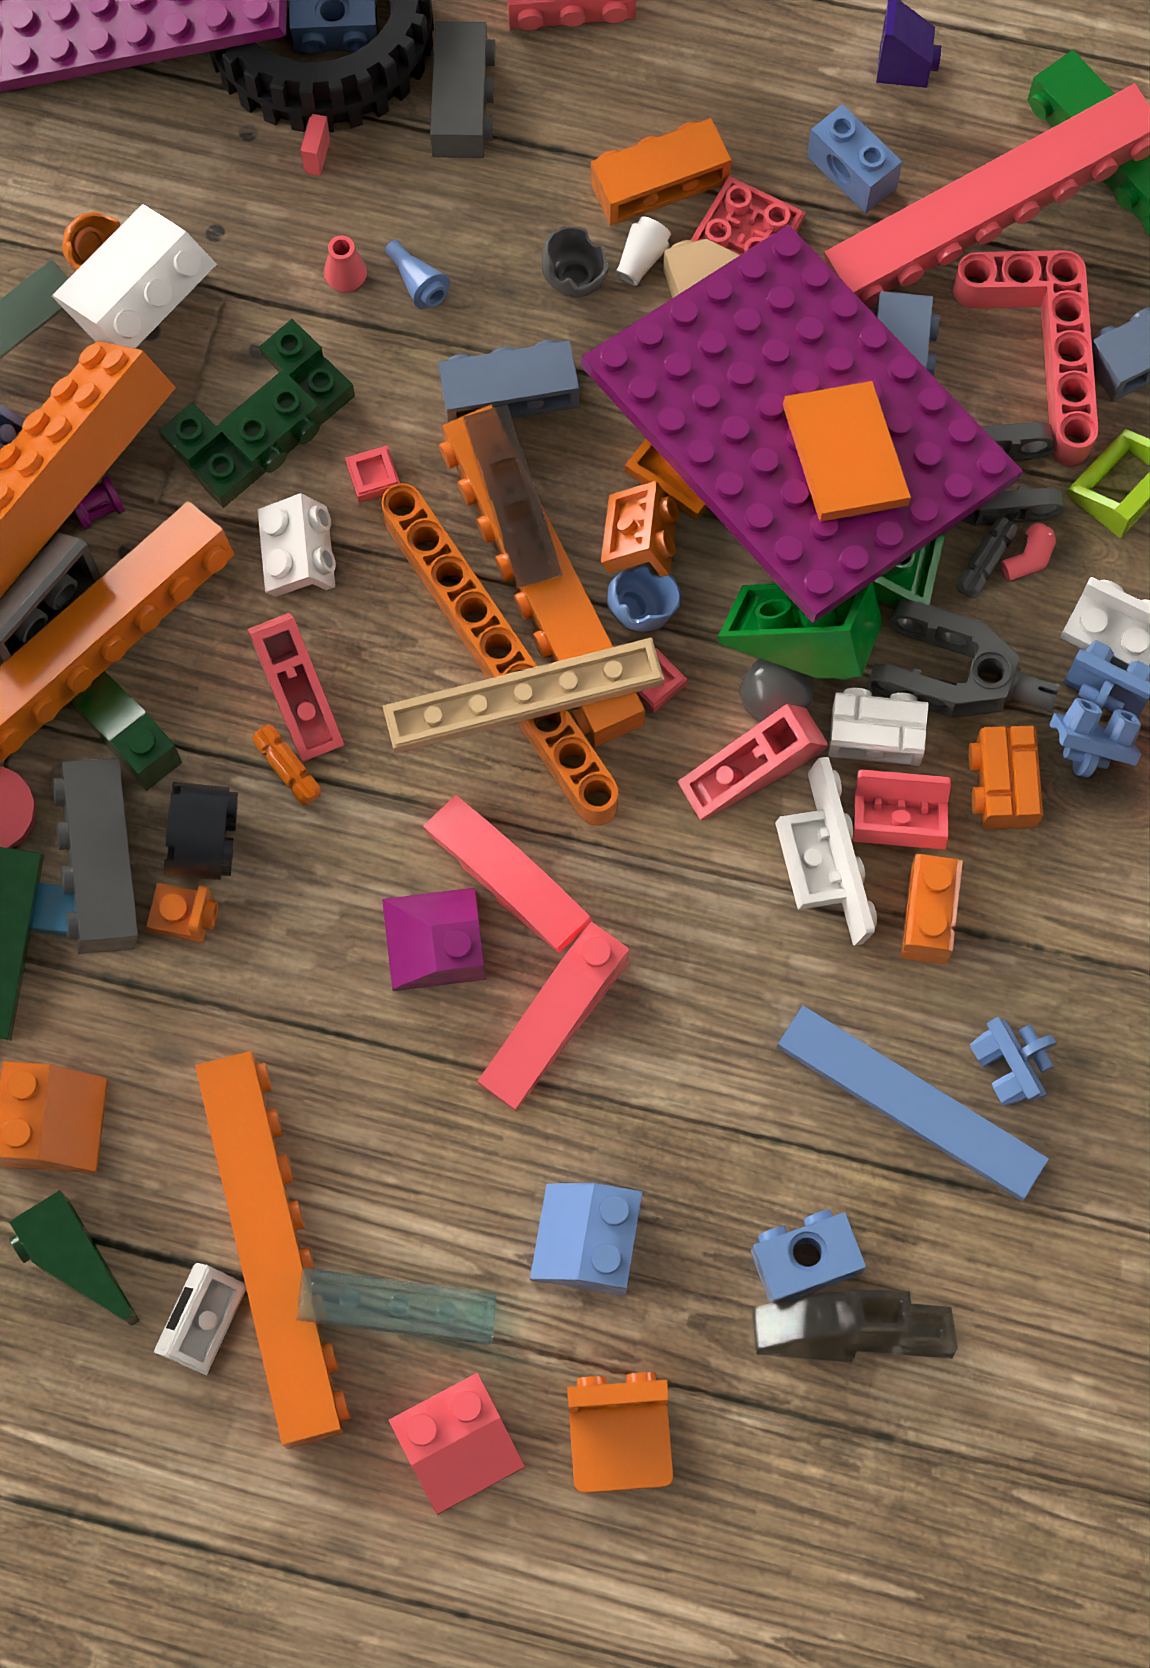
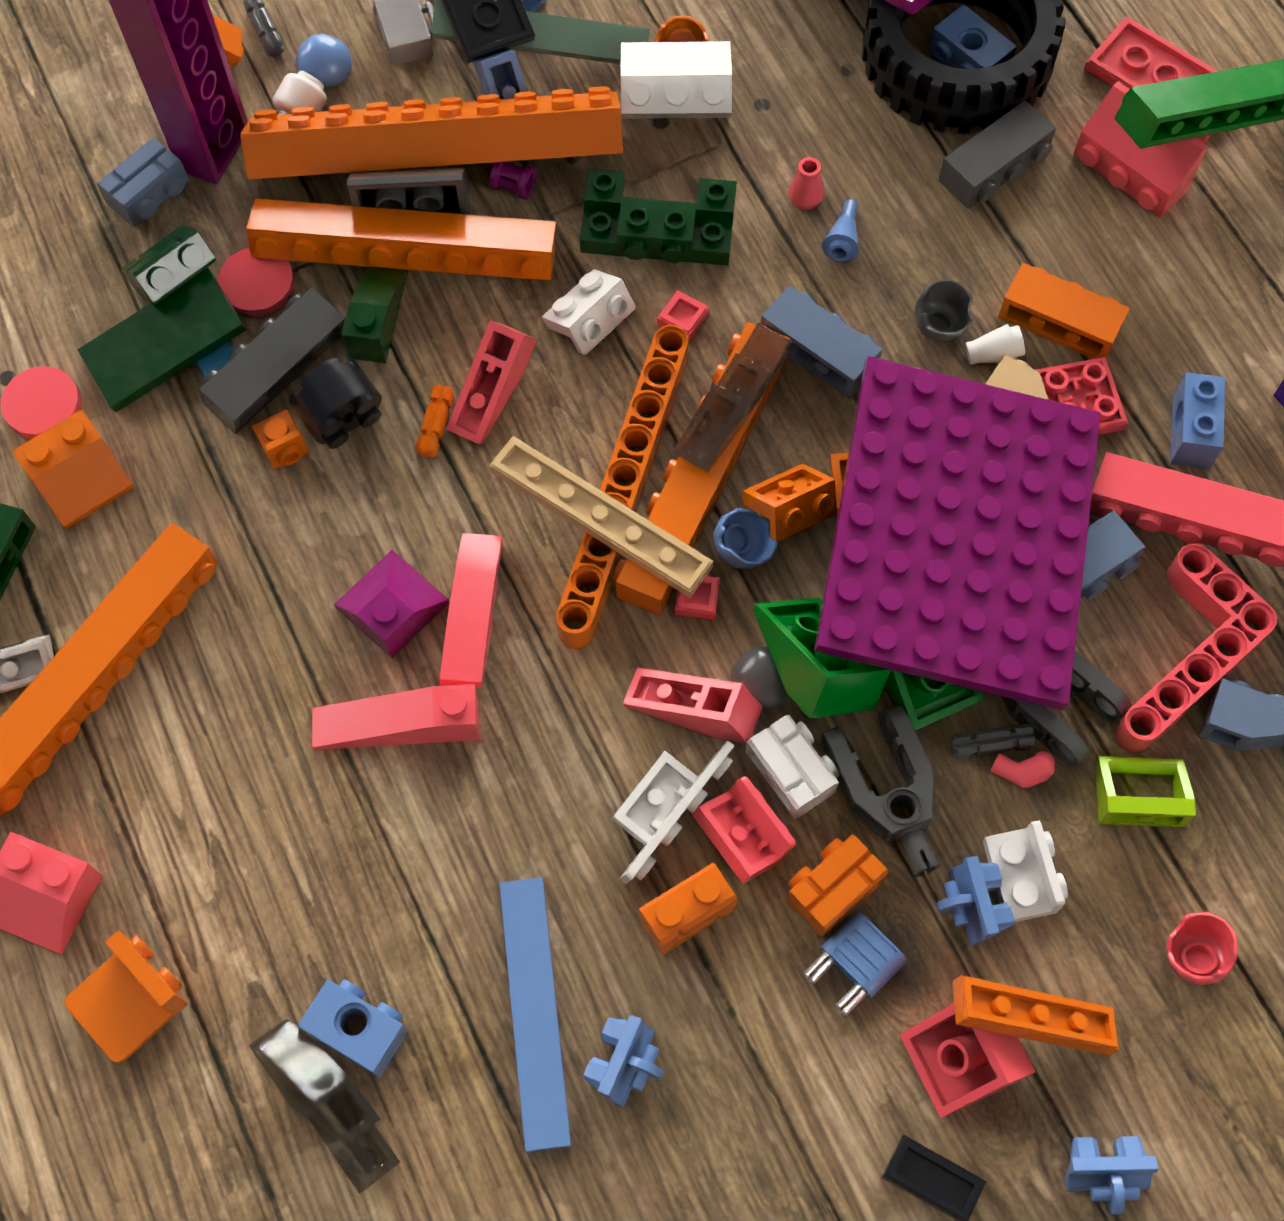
camera: 50 degrees right, 5 degrees down
clear light blue tile [296,1268,497,1345] -> none
coral tile [301,114,331,176] -> none
medium blue slope [530,1183,642,1296] -> none
orange tile [783,381,911,522] -> none
medium blue hips [1049,698,1142,778] -> none
none -> medium blue piece [804,911,907,1015]

